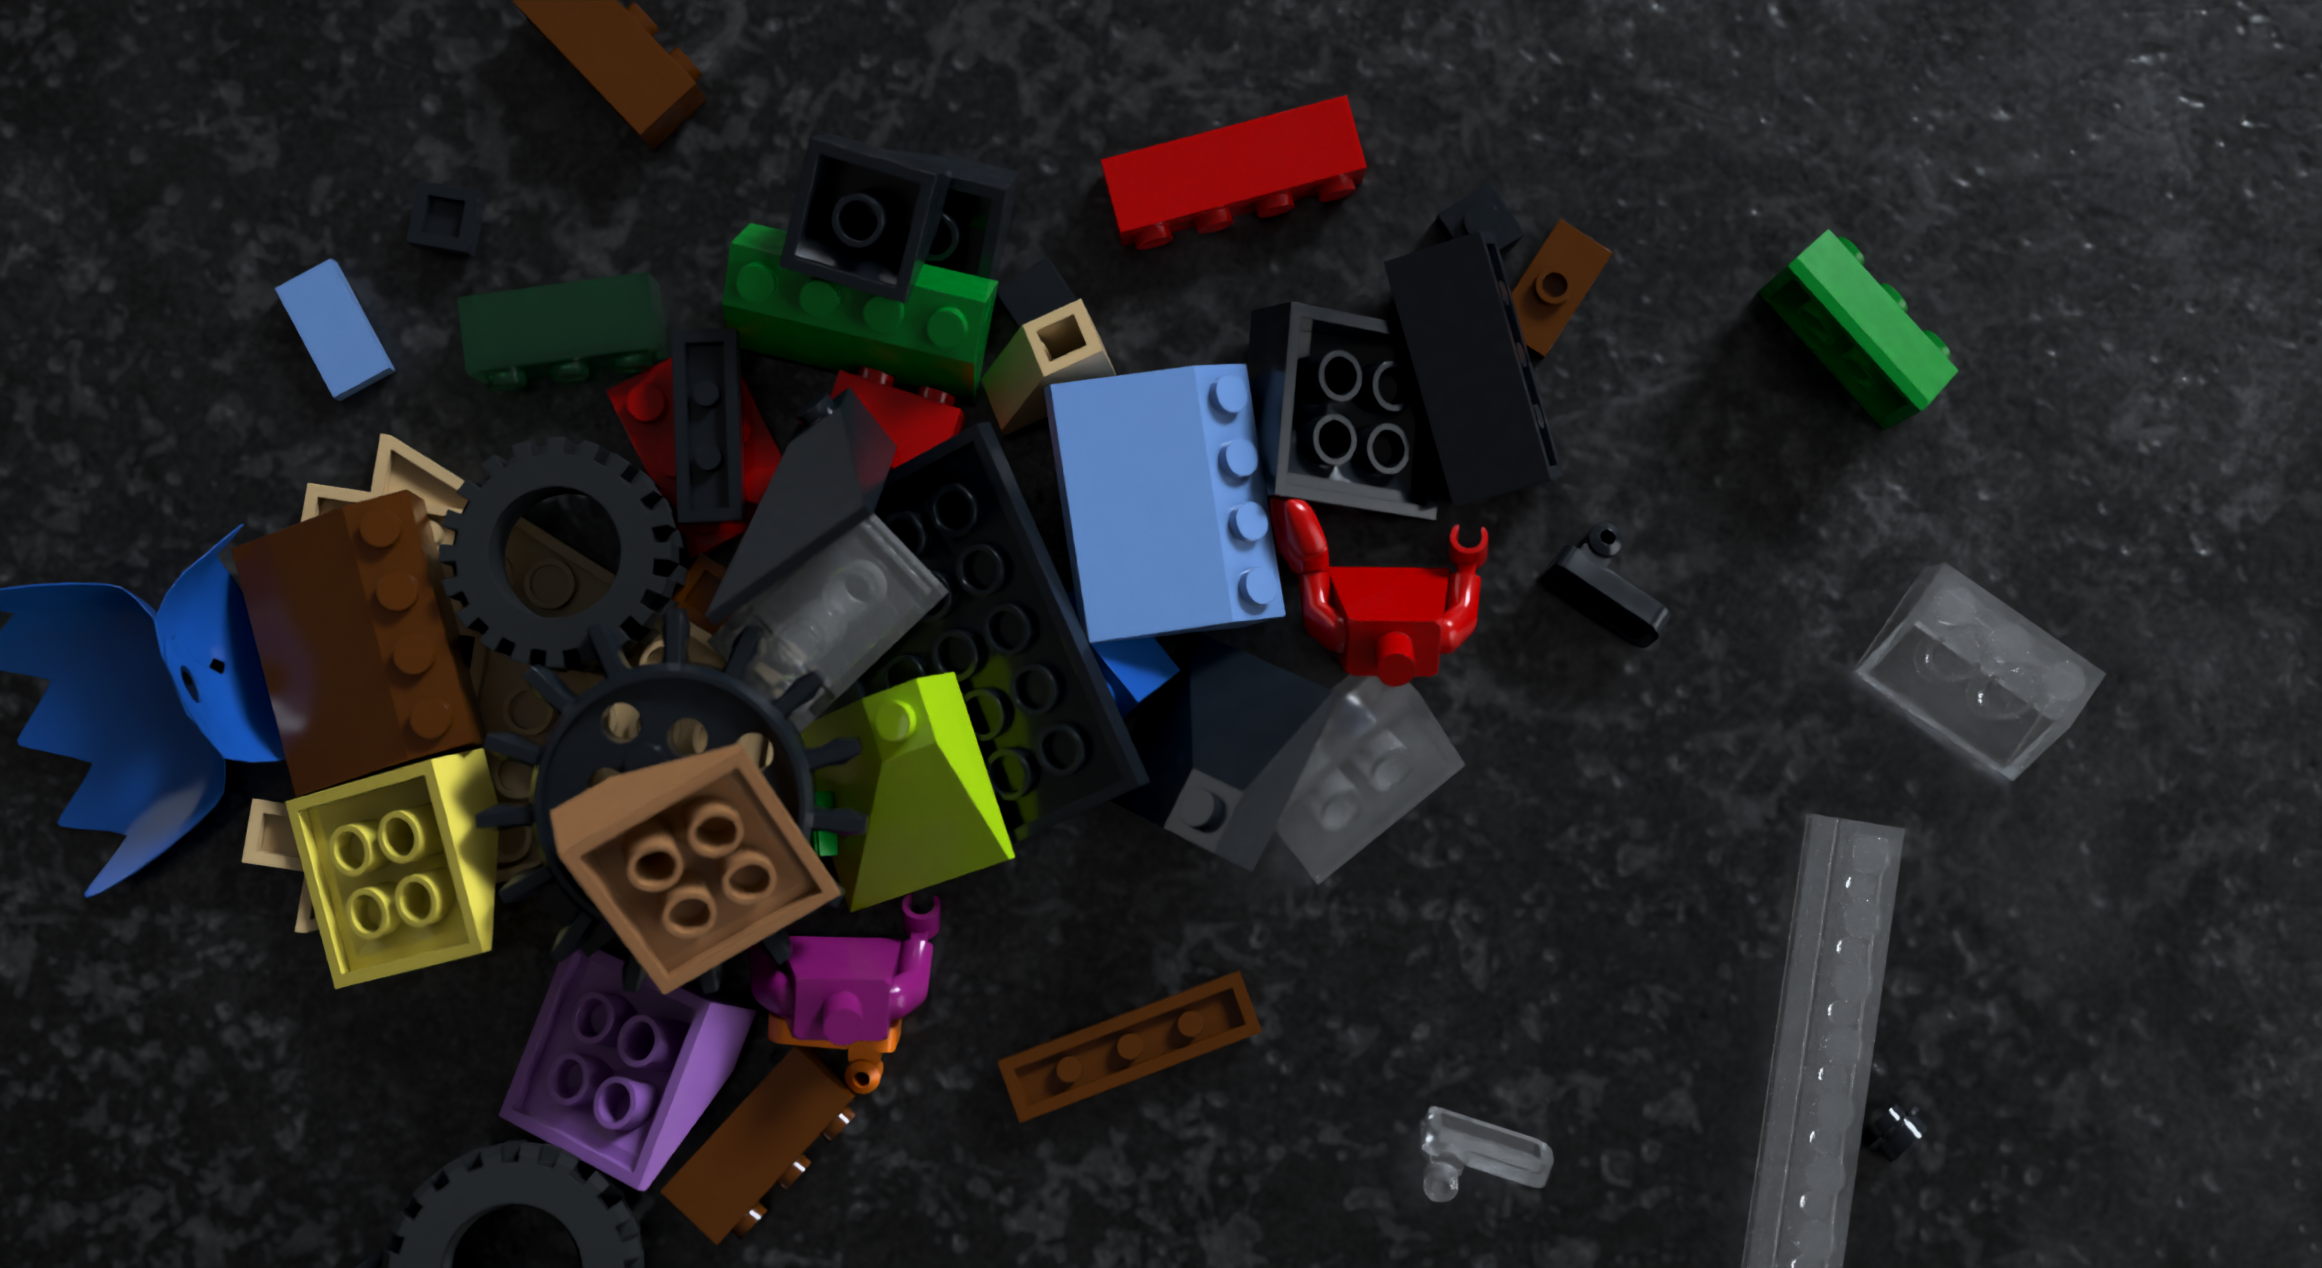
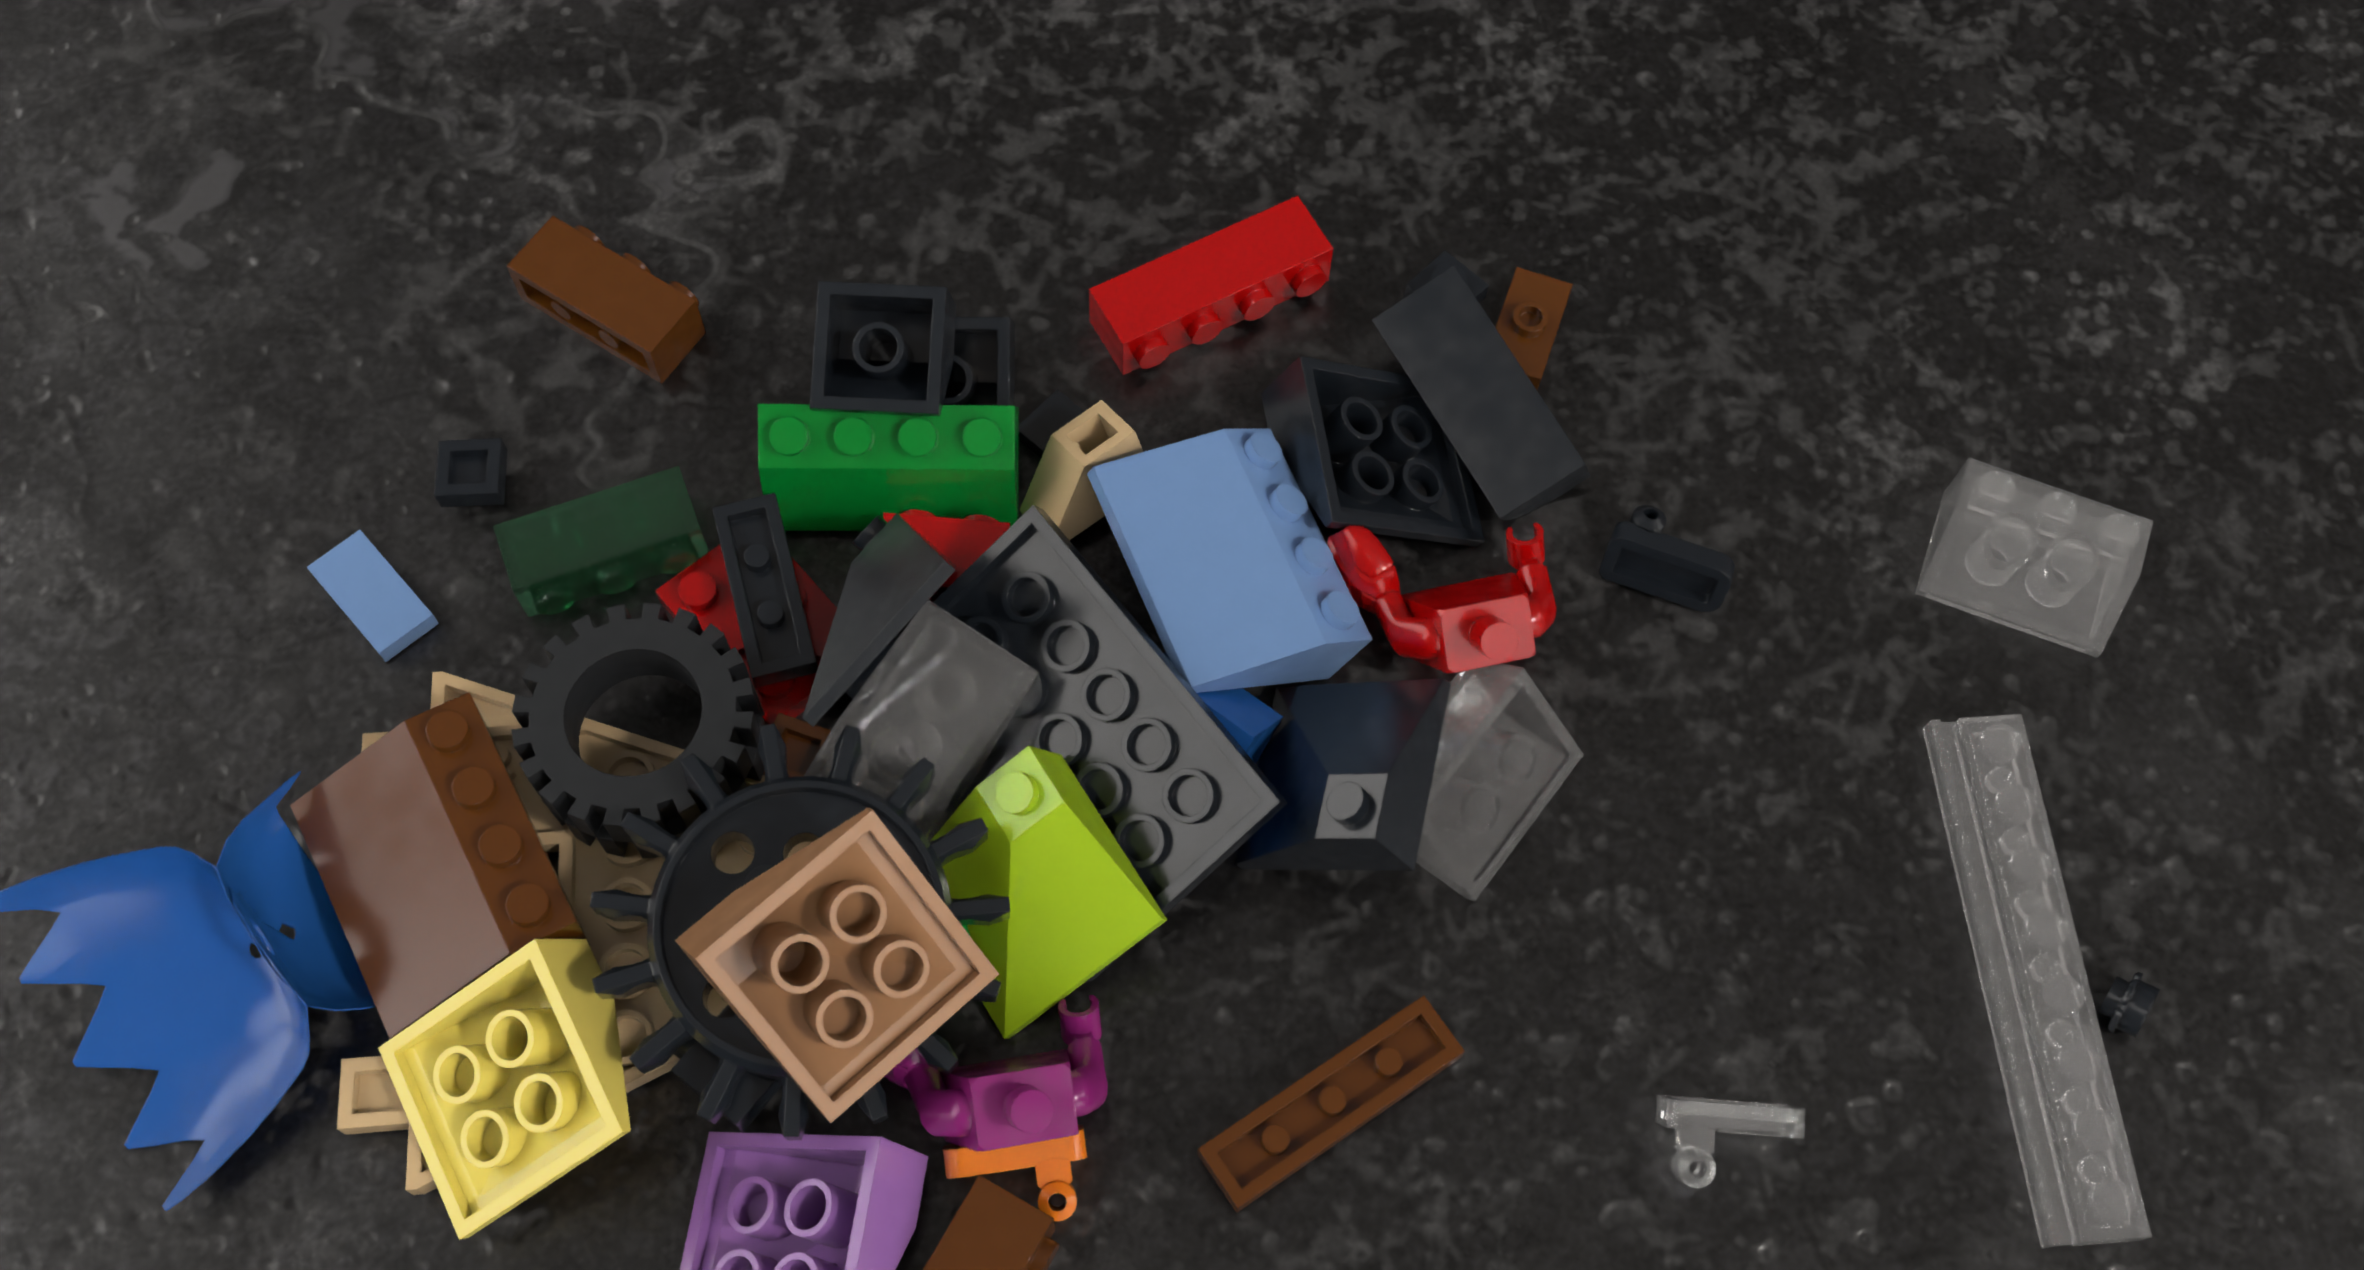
camera: 15 degrees left, 20 degrees down
green slope [1758,229,1959,431] -> none

